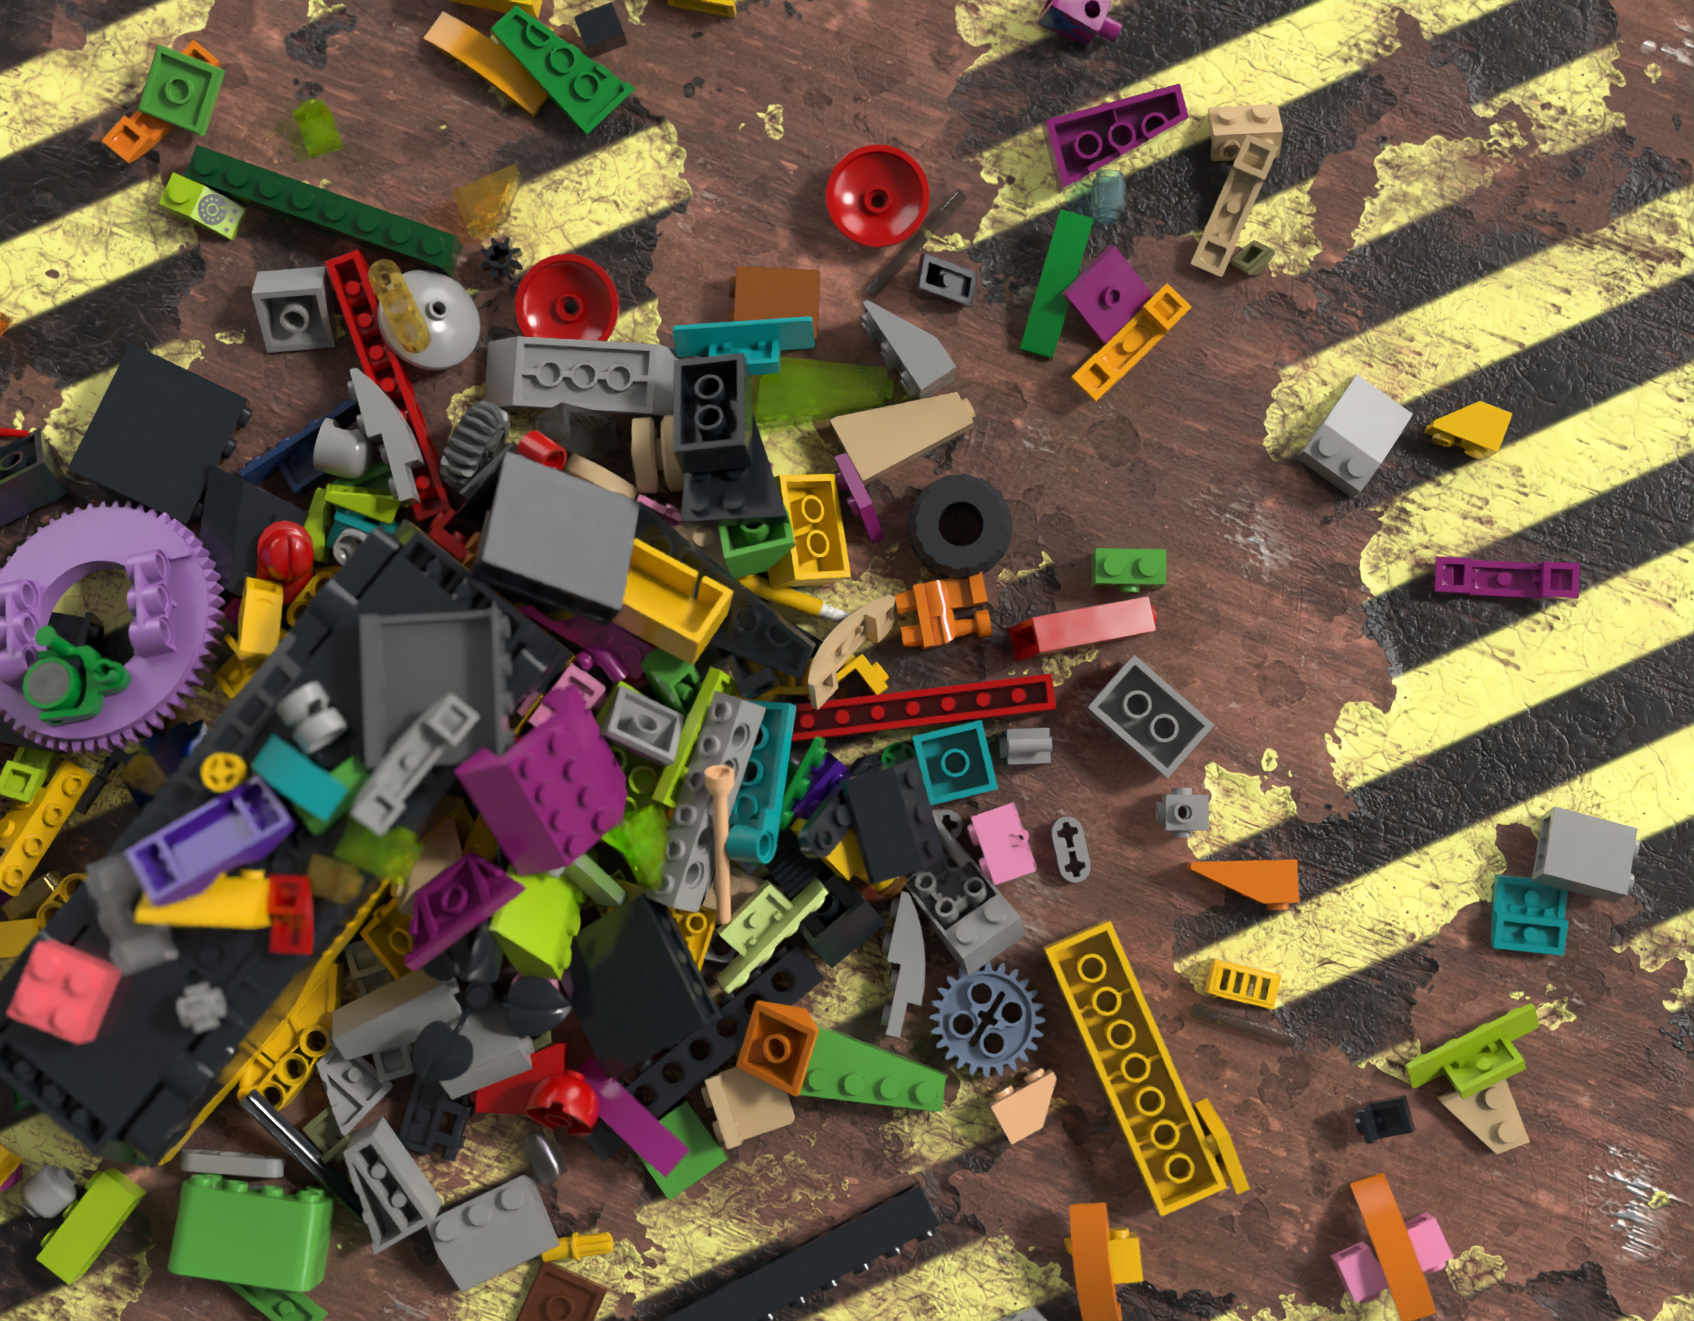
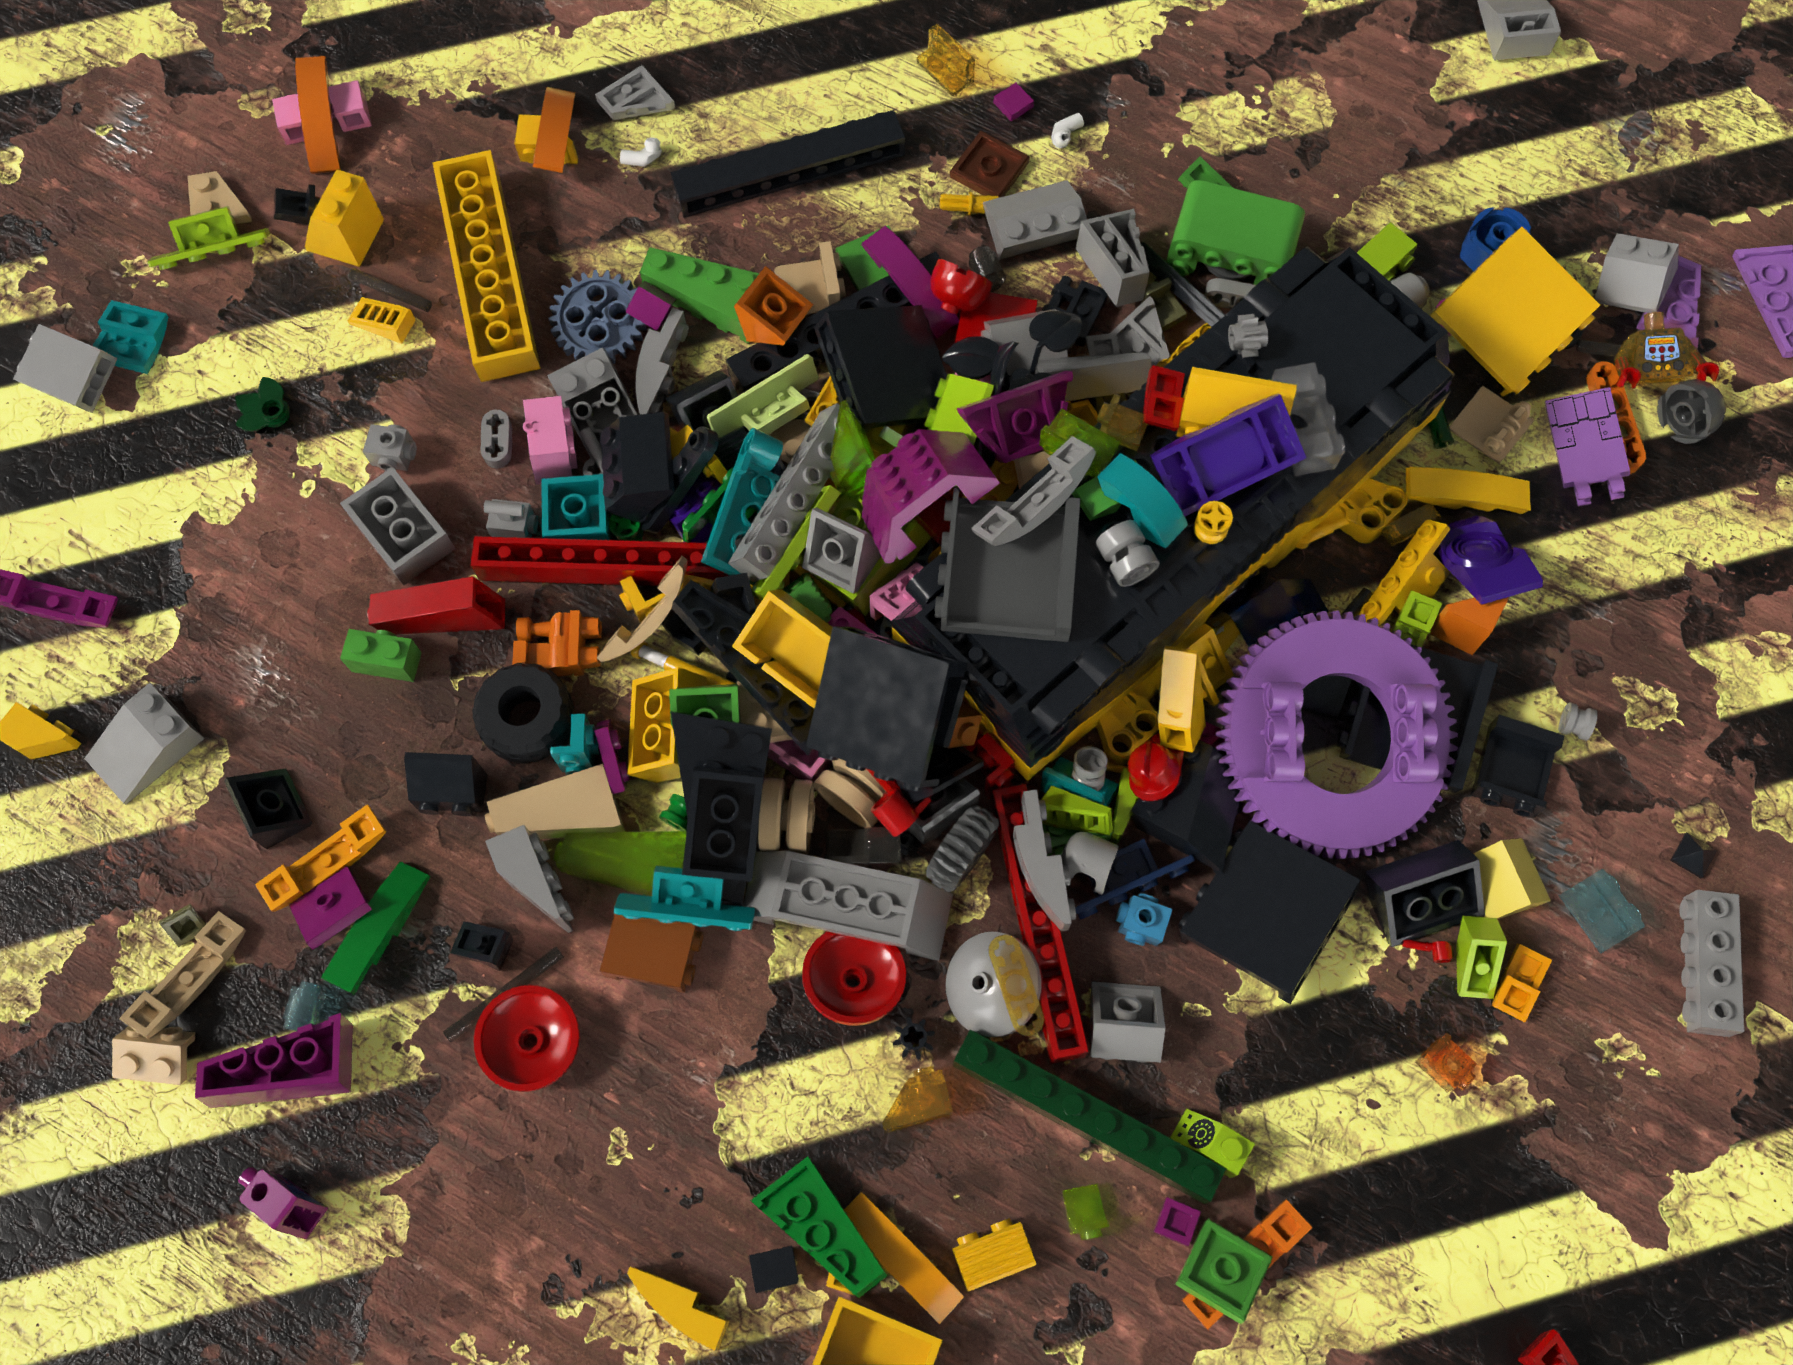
camera: 175 degrees left, 15 degrees down
coral brick [7,940,123,1044] -> none
green piece [22,625,131,727] -> none
magenta arm [575,645,628,684] -> none
light nougat piece [705,765,734,925] -> none
light nougat slope [989,1067,1057,1145] -> none
orange slope [1186,860,1299,910] -> none
yellow wing [1194,1098,1250,1195] -> none
none -> black slope [224,768,312,849]
none -> dark green plate [235,377,291,432]
none -> yellow slope [305,169,384,267]
none -> black slope [404,752,488,816]
none -> teal bracket [550,714,600,775]
none -> white arm [620,137,662,167]
none -> magenta panel [626,281,676,331]
none -> green wheel [659,794,688,833]
none -> yellow brick [952,1218,1037,1292]
none -> dark azure brick [1115,893,1173,946]
none -> magenta plate [1153,1197,1201,1247]

